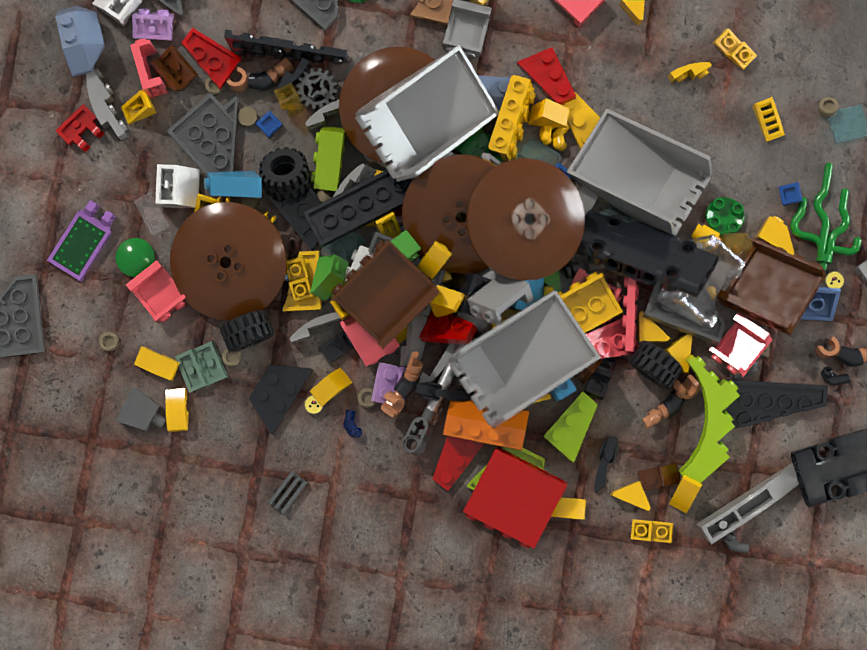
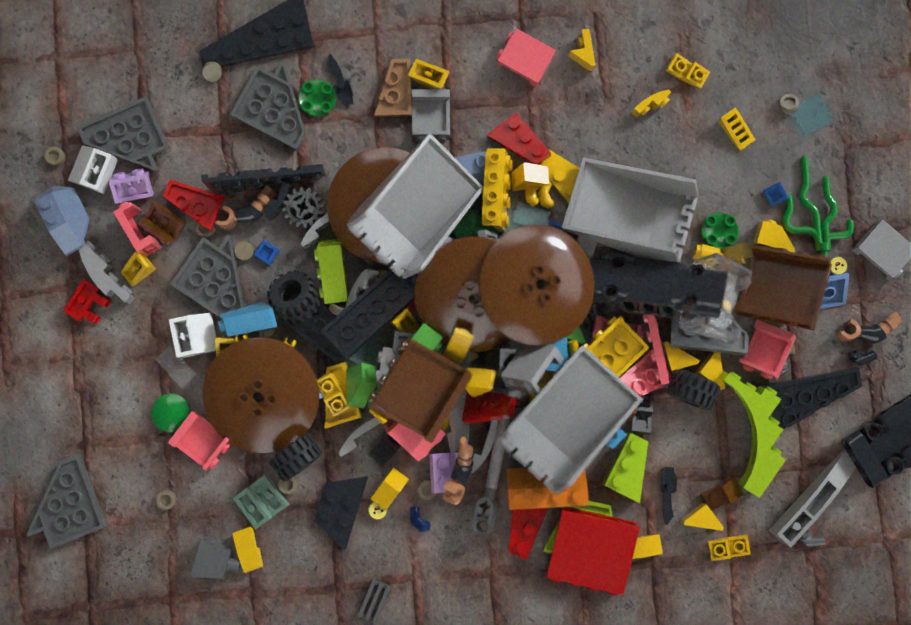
camera: 20 degrees left, 0 degrees up
tile [47,200,116,282] -> none
yellow slope [134,346,180,381] -> none
clear yellow brick [274,83,304,117] -> none
black piece [414,381,471,401] -> none
nougat piece [643,374,701,429] -> none
yellow slope [669,475,702,514] -> none

